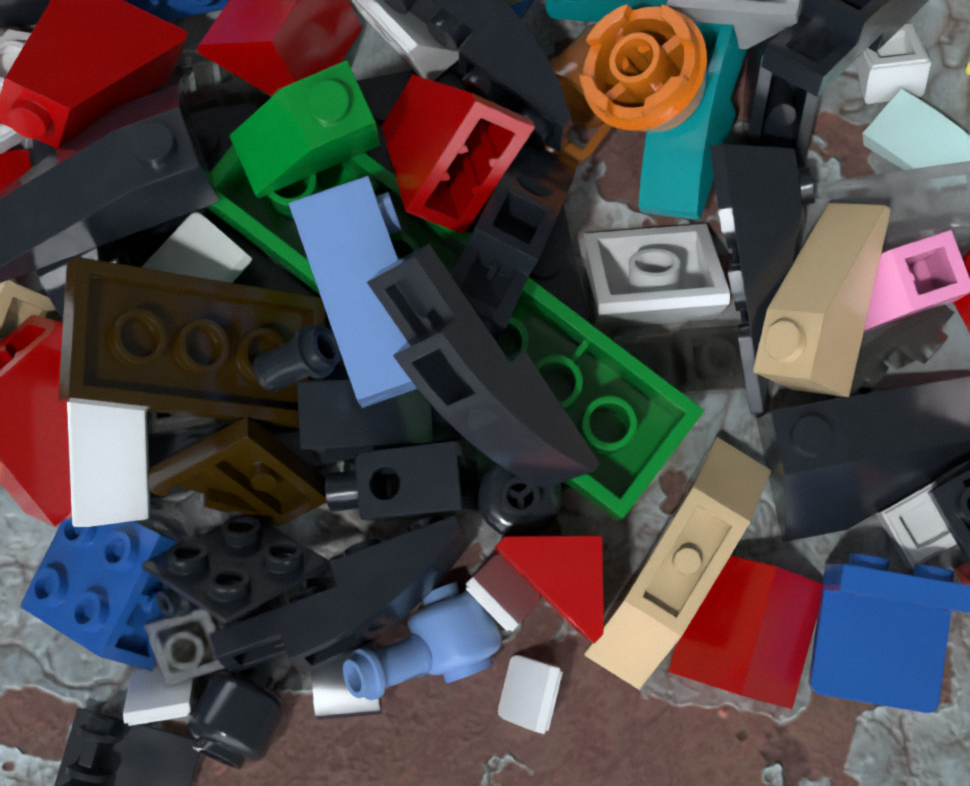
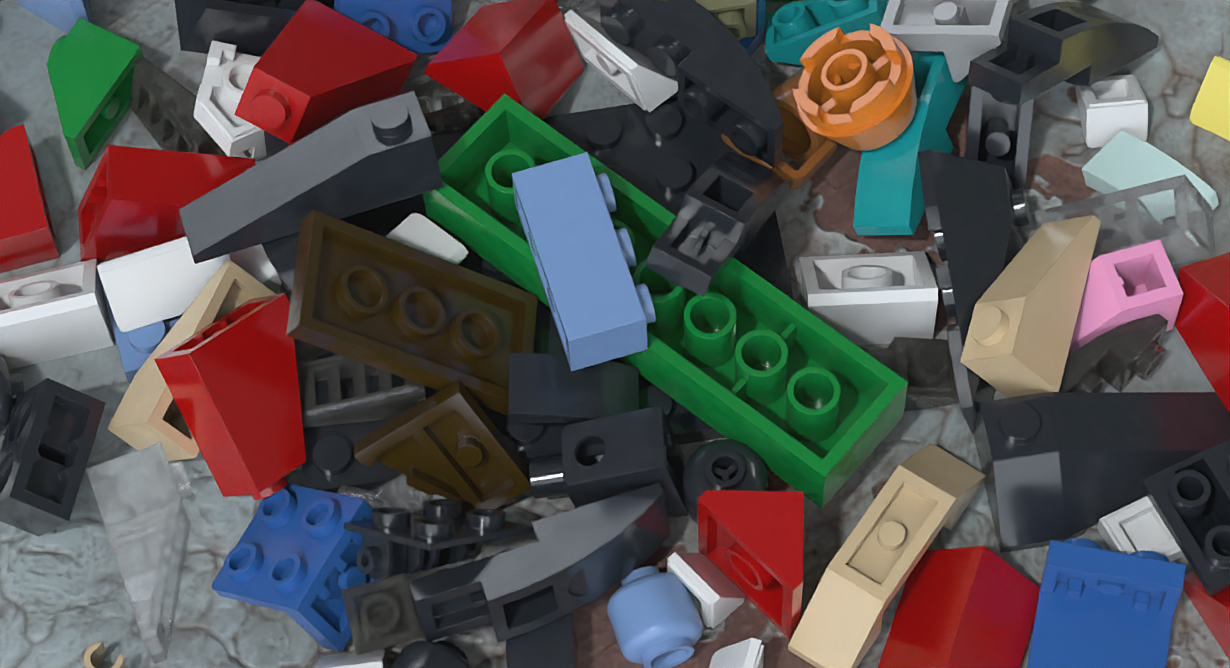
camera: 10 degrees right, 20 degrees down
white slope [67,402,150,527] -> none
green slope [229,60,380,199] -> none
black pin [254,325,341,392] -> none
medium blue pin [343,634,432,701] -> none
black slope [367,244,600,489] -> none
red slope [382,75,535,235] -> none

